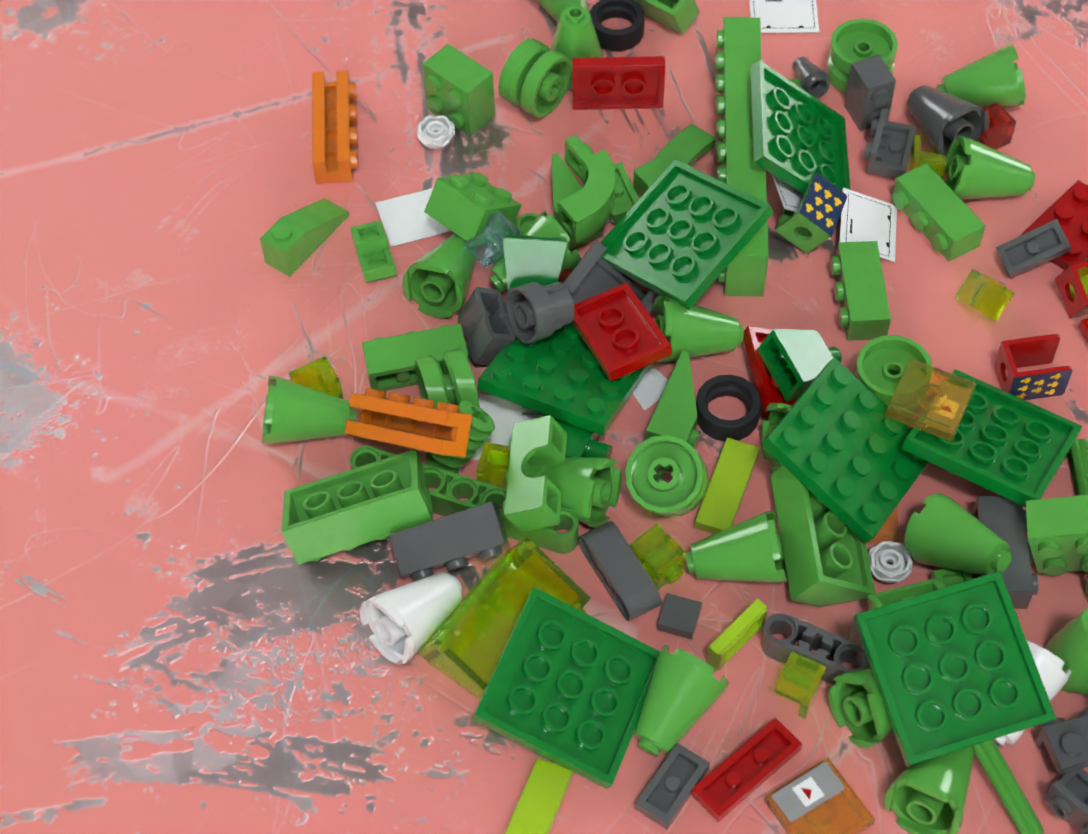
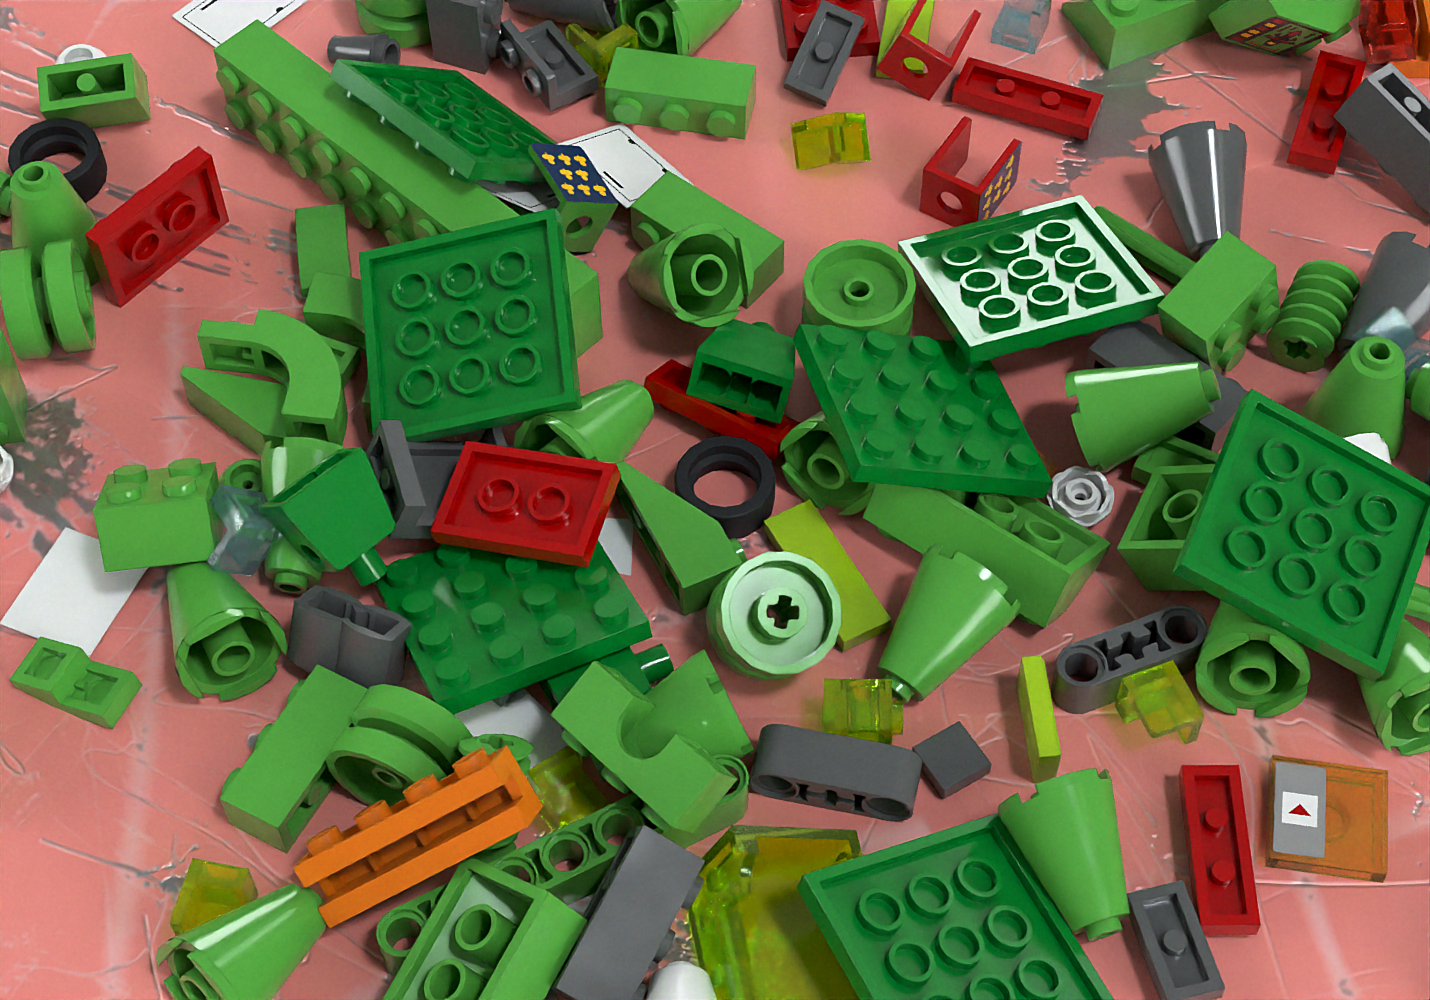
camera: 50 degrees left, 0 degrees up
dark grey piece [505,282,574,344] -> none
clear yellow tile [885,358,977,442] -> none
none -> bright green cone [628,223,754,327]

